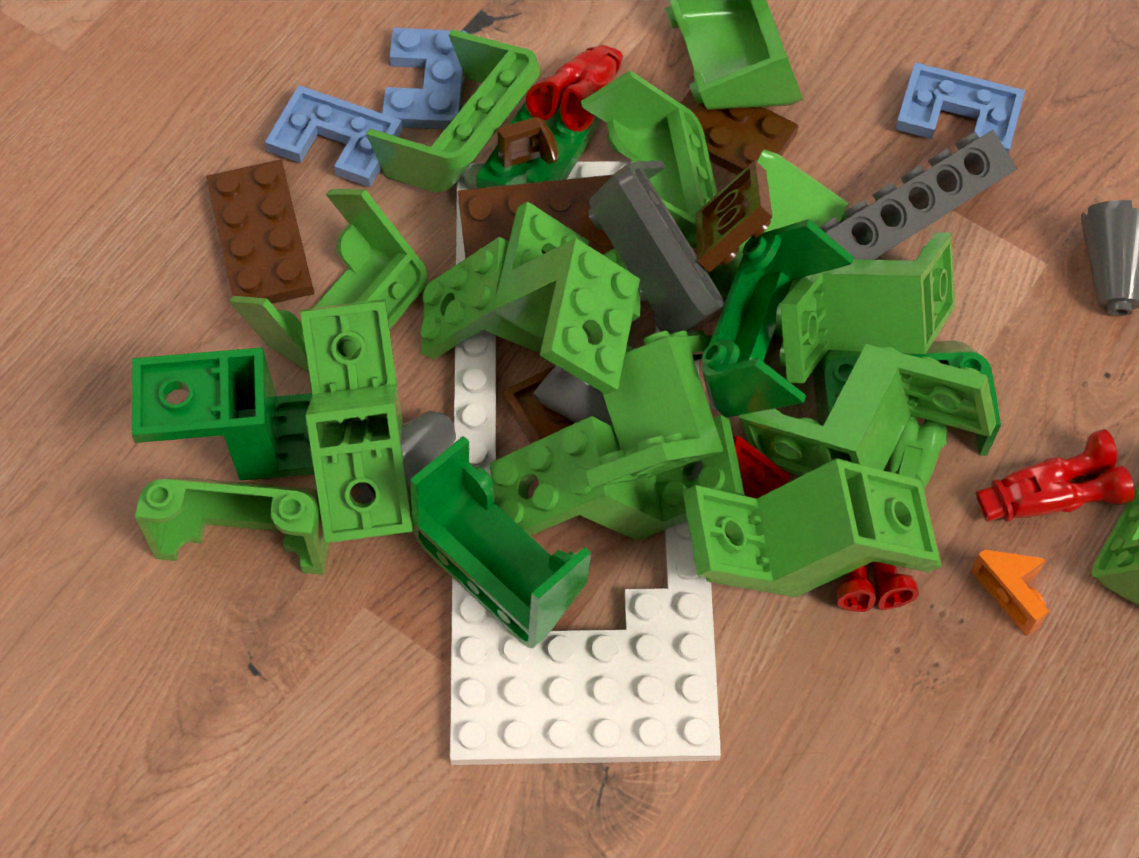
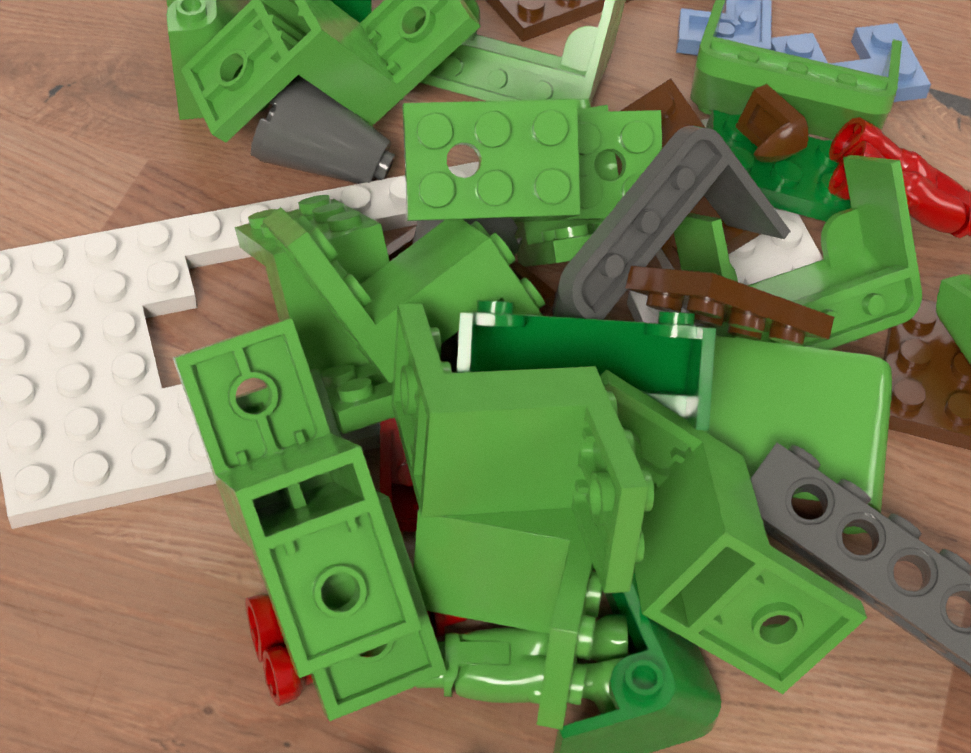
camera: 70 degrees right, 10 degrees down
green windscreen [410,436,591,649] -> none
none -> bright green bracket [391,303,654,594]

